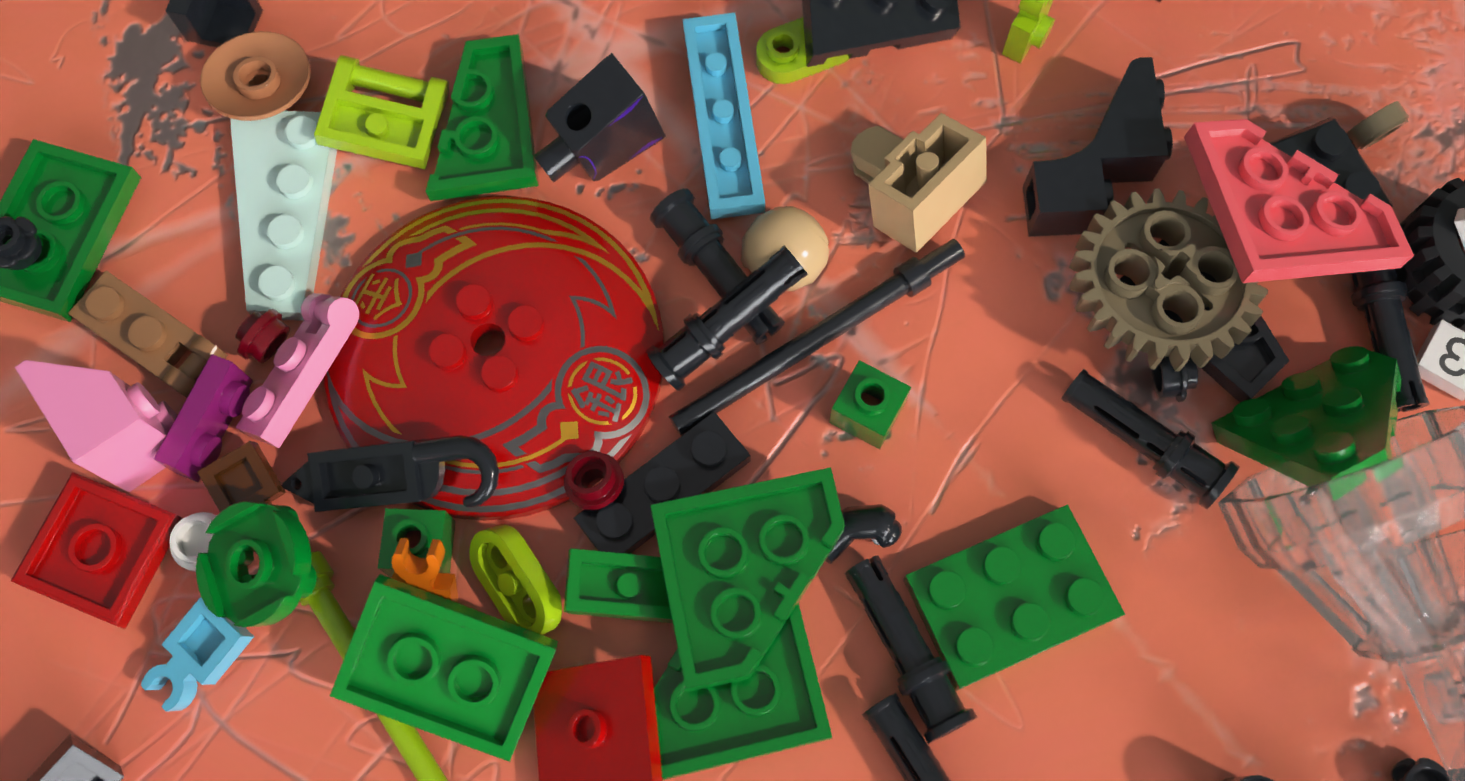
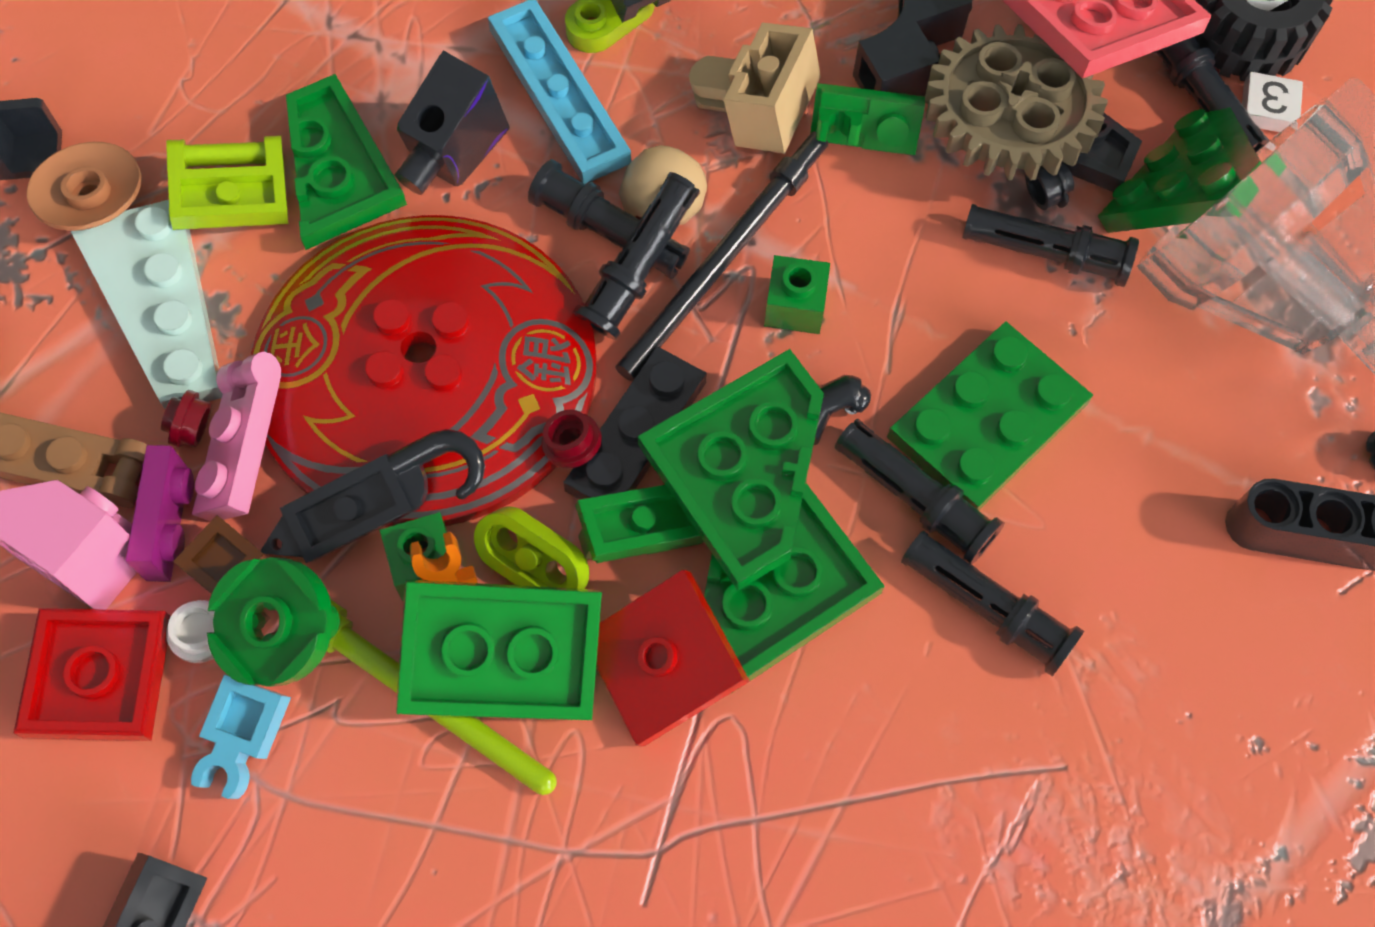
camera: 25 degrees left, 5 degrees down
none -> green plate [810,83,925,155]

